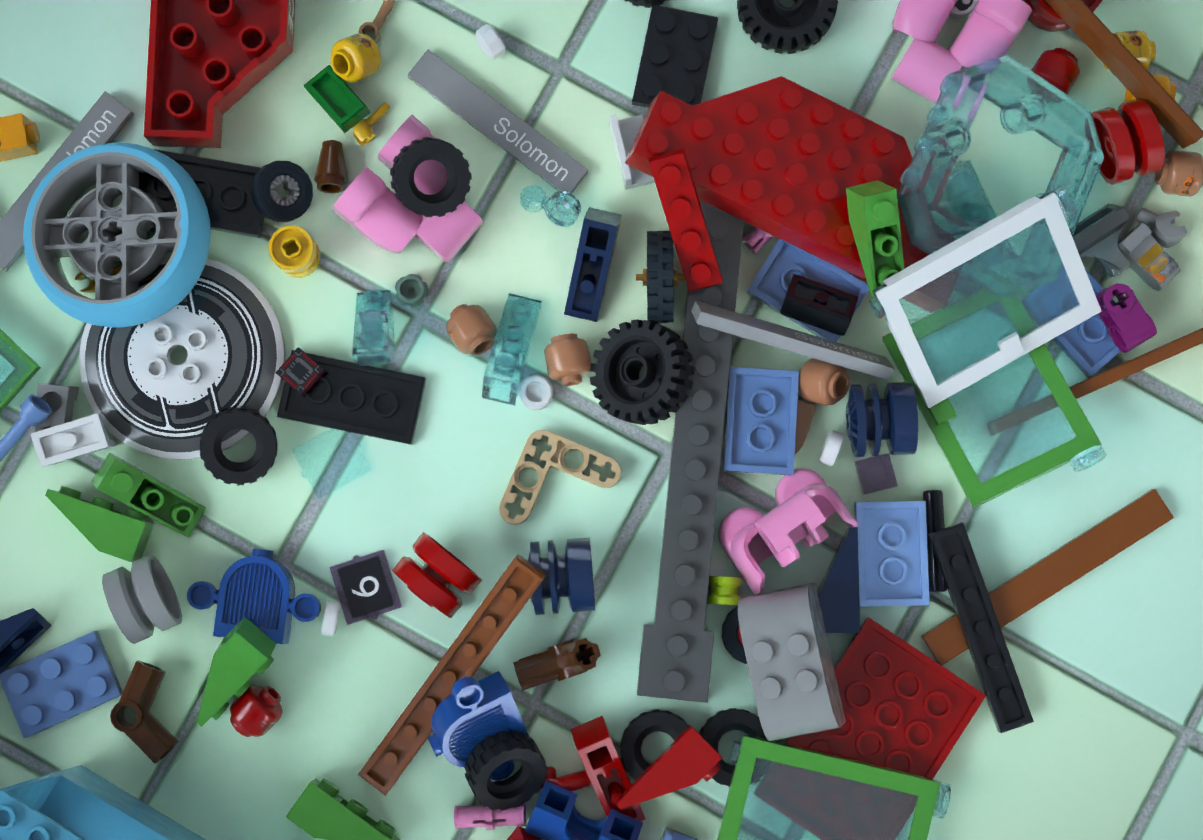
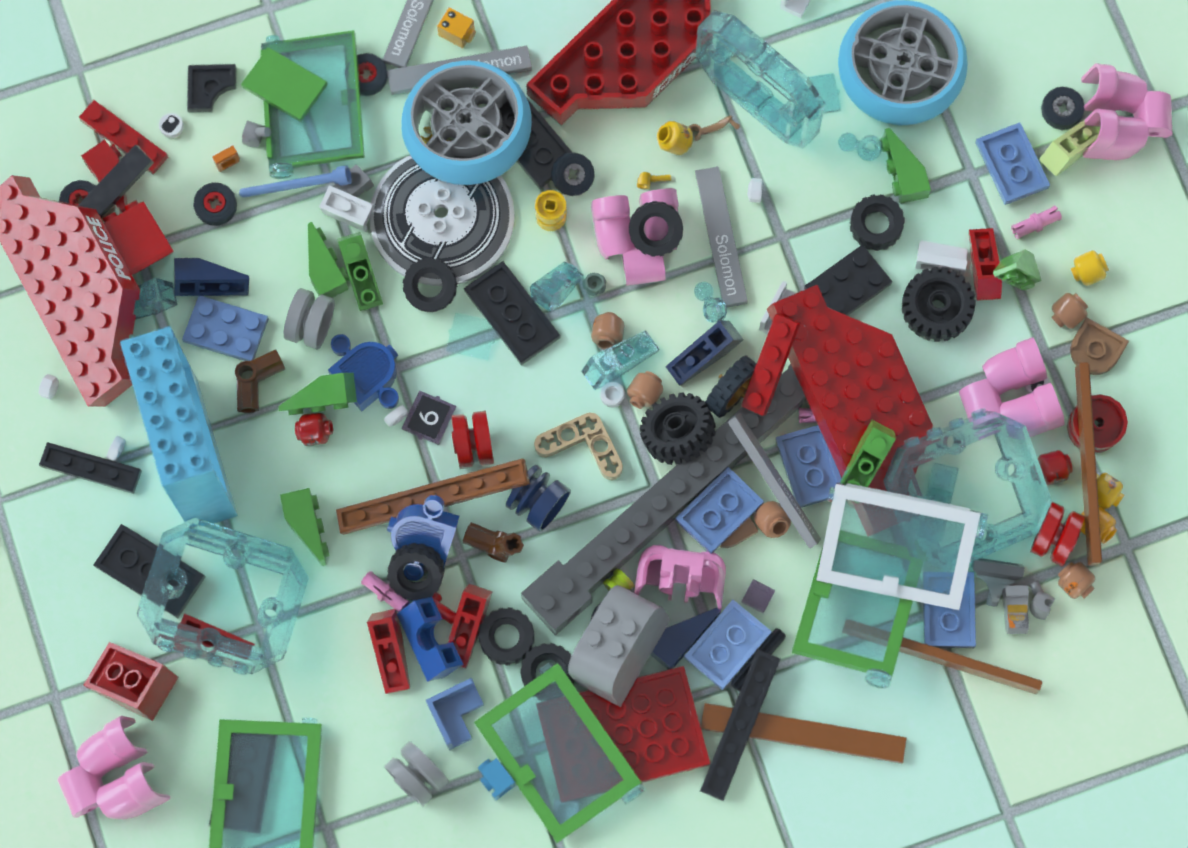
camera: 40 degrees right, 10 degrees down
tile [275,347,325,396] -> none
green tile [303,65,371,134] -> none
reddish brown cone [314,140,348,193] -> none
red slope [616,725,722,809] -> none
black slope [780,274,858,336] -> none
white tile [819,430,844,467] -> none
dark blue wheel [845,382,918,457] -> none
magenta piece [1096,283,1157,353] -> none

